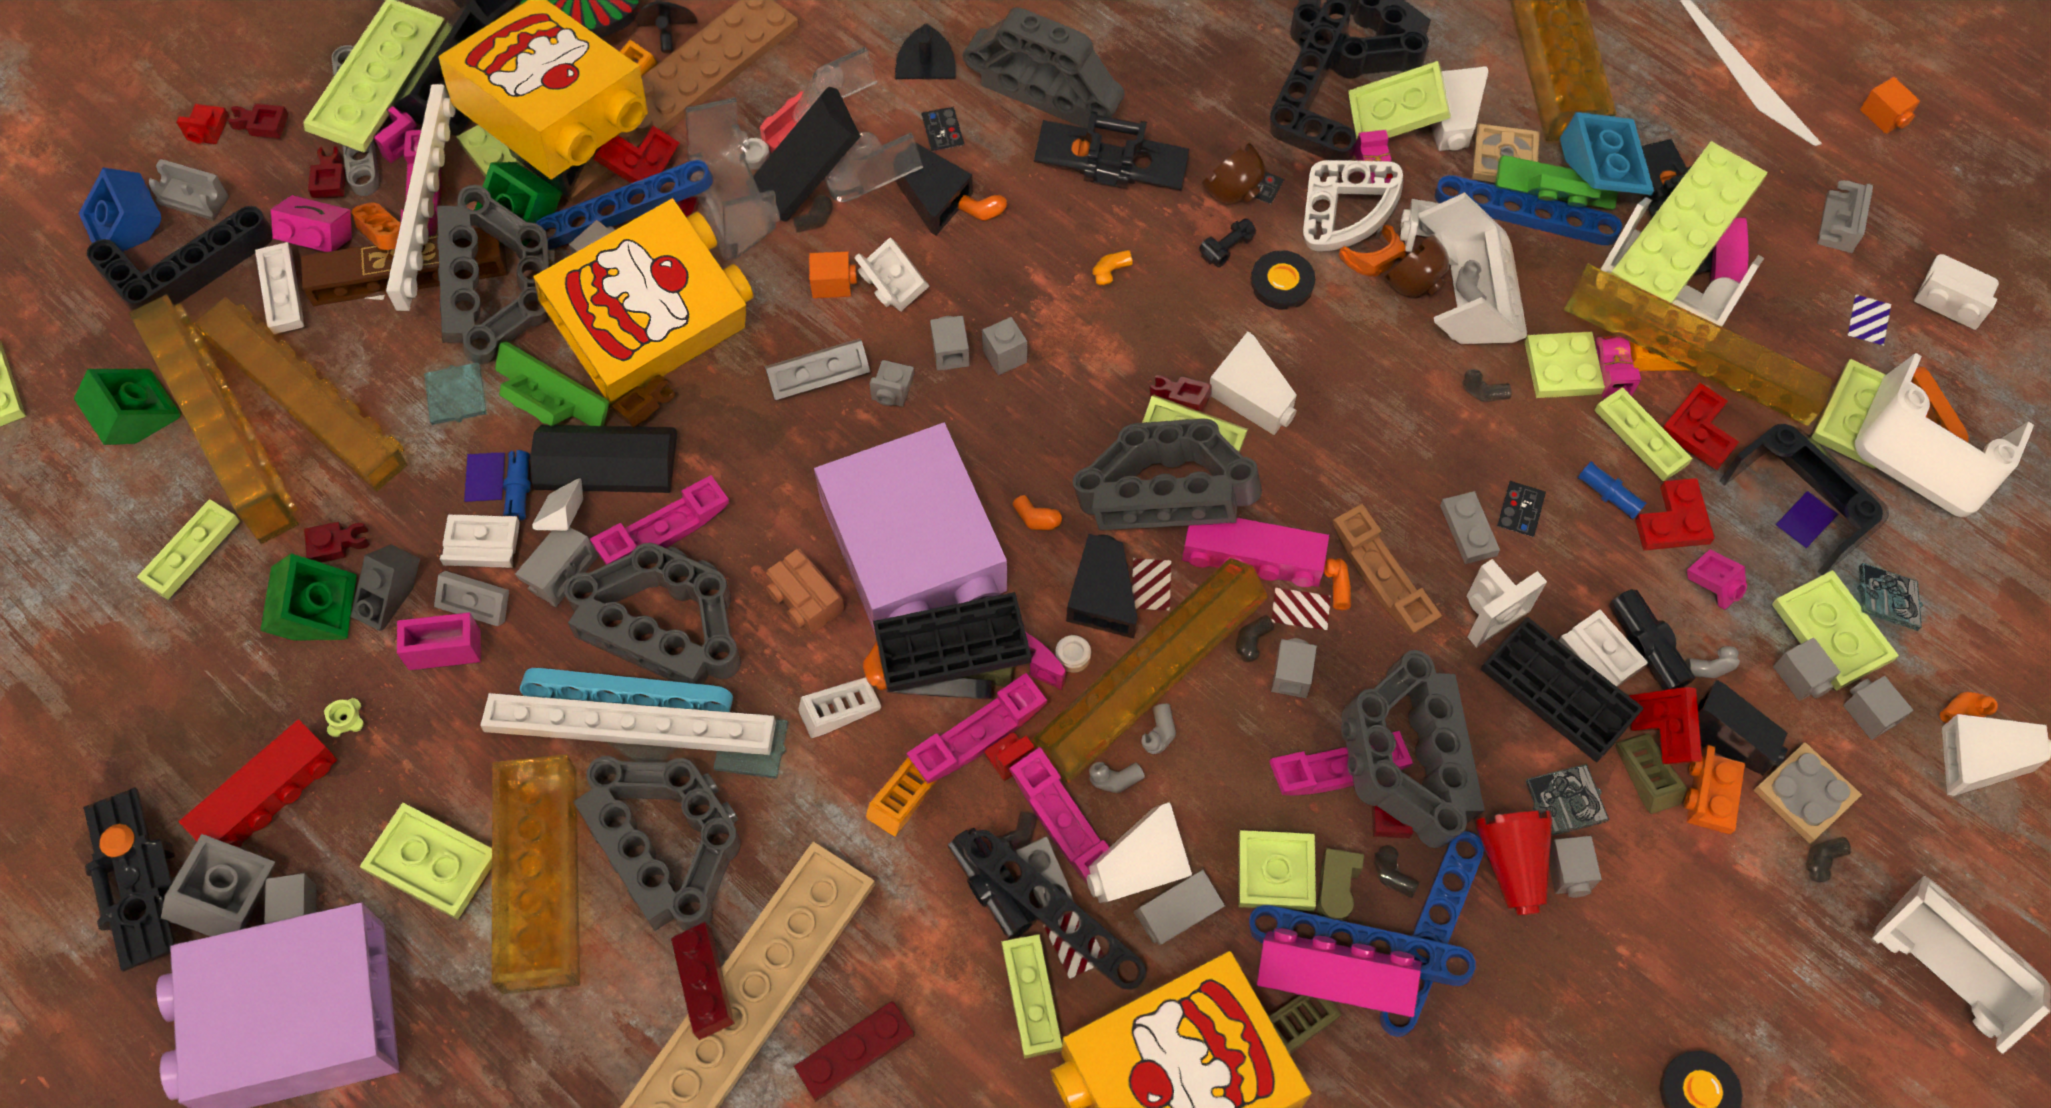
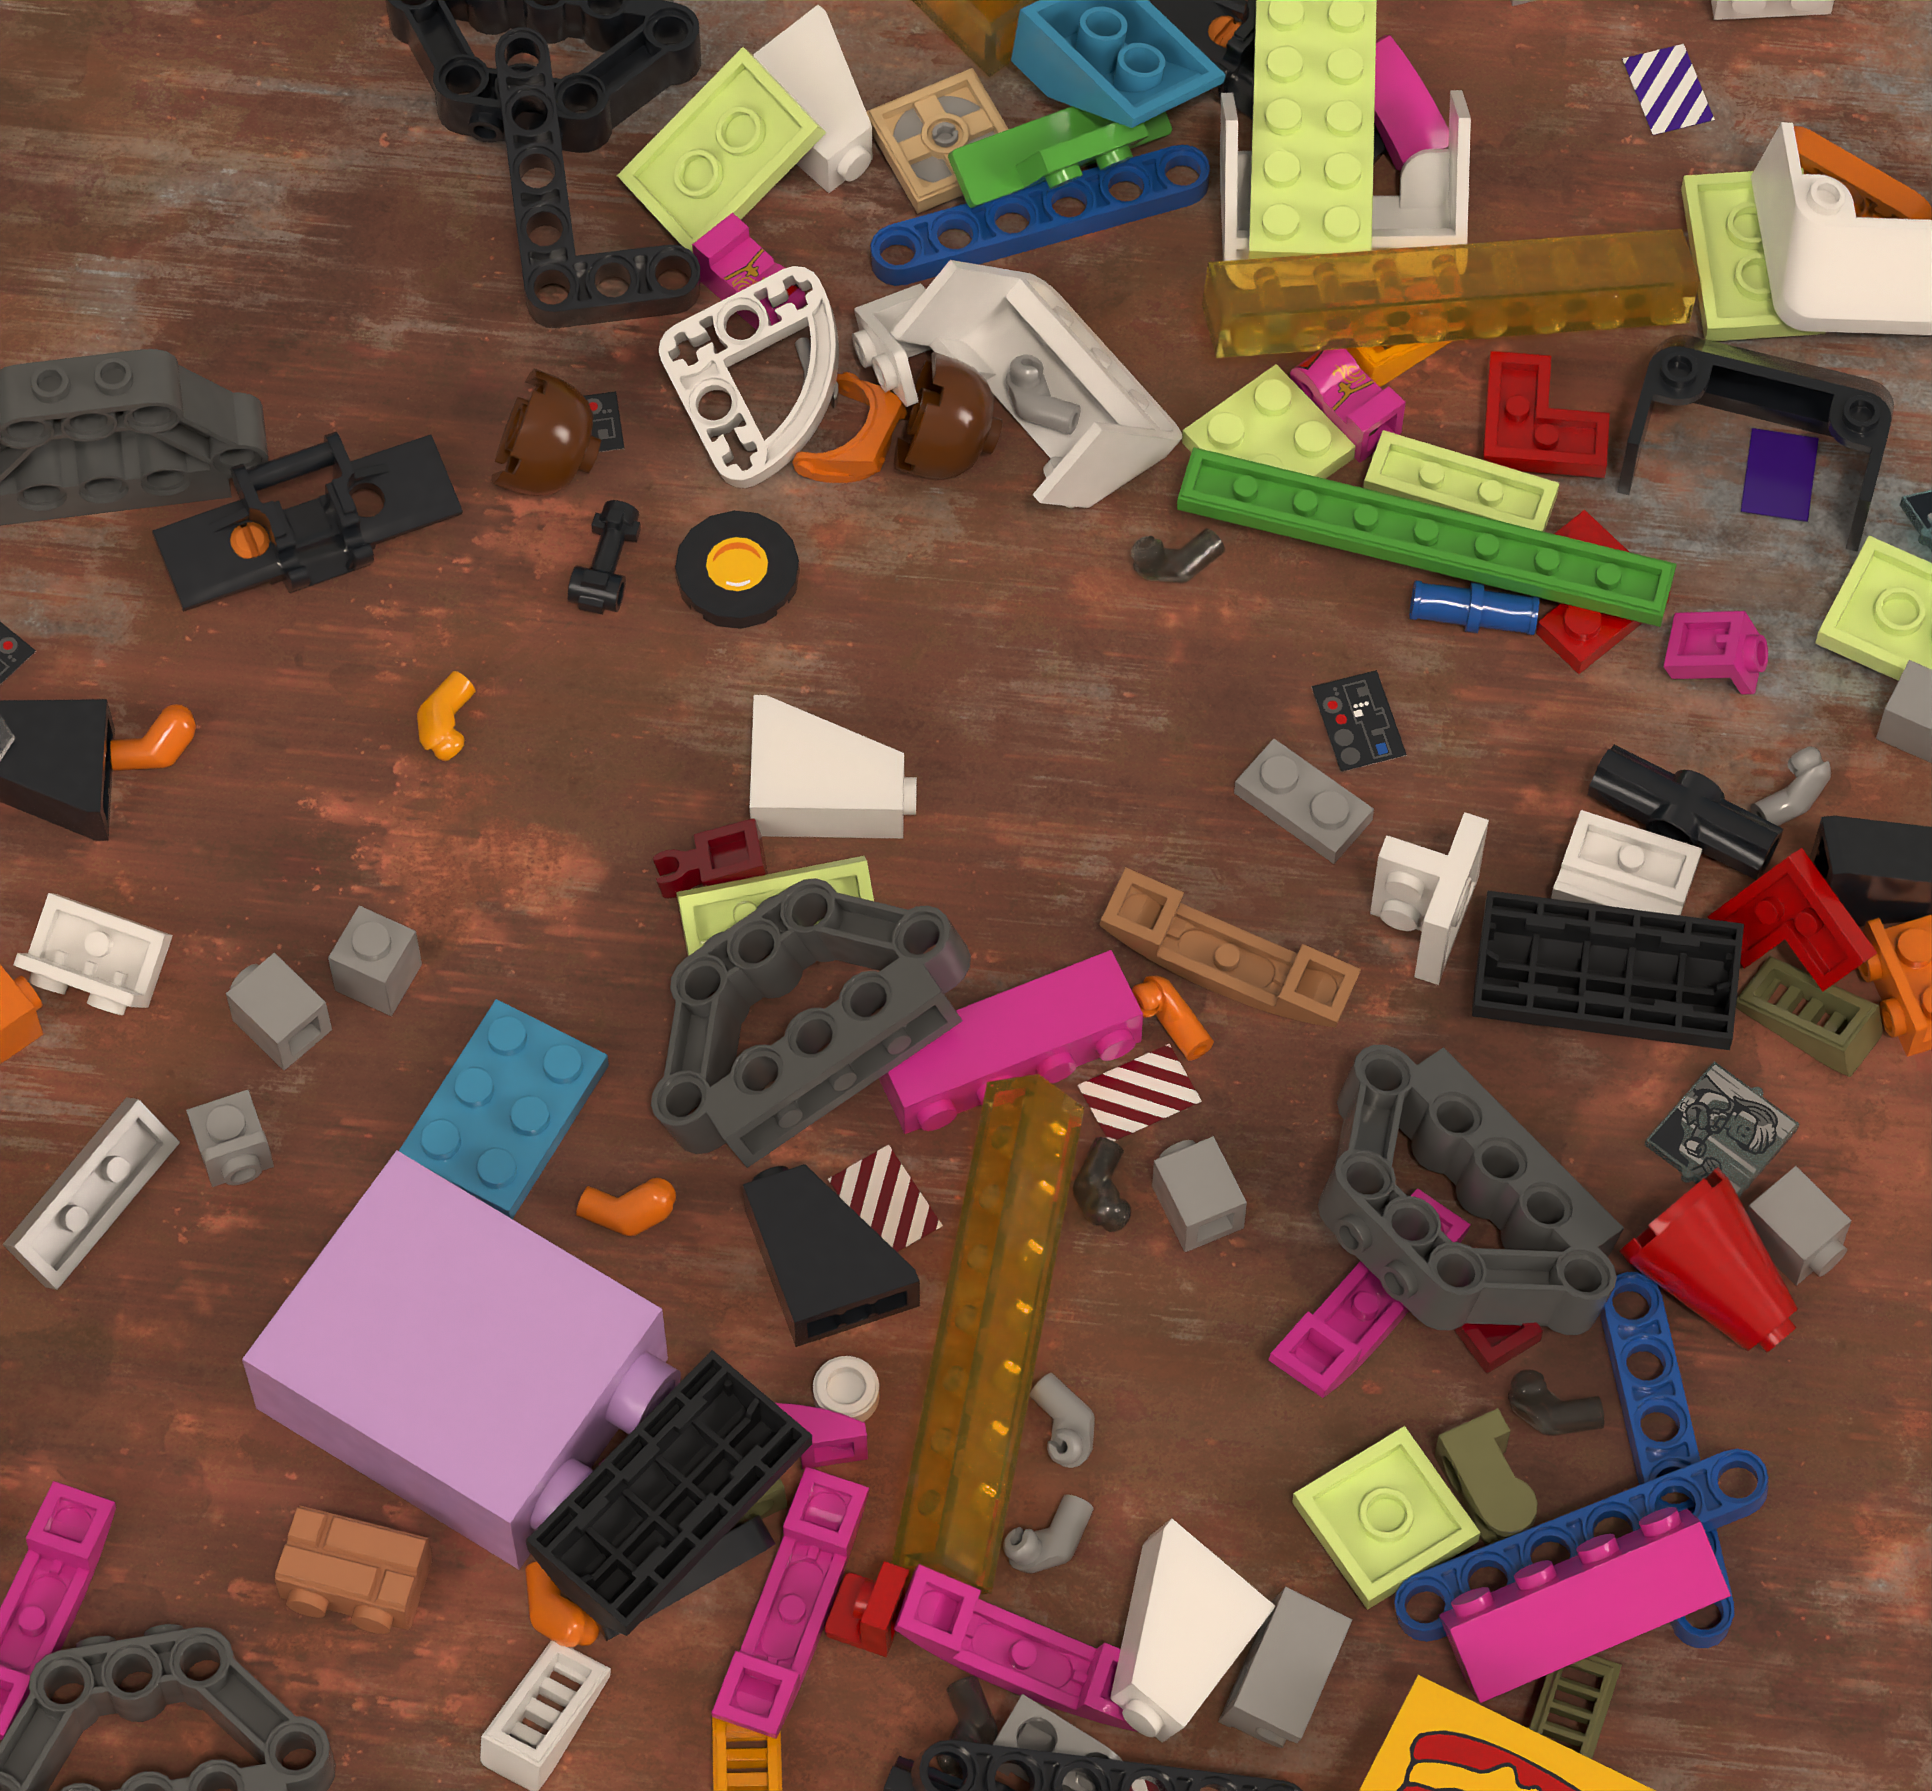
camera: 35 degrees left, 0 degrees up
none -> dark azure plate [399,999,609,1219]
none -> bright green tile [1177,447,1677,627]

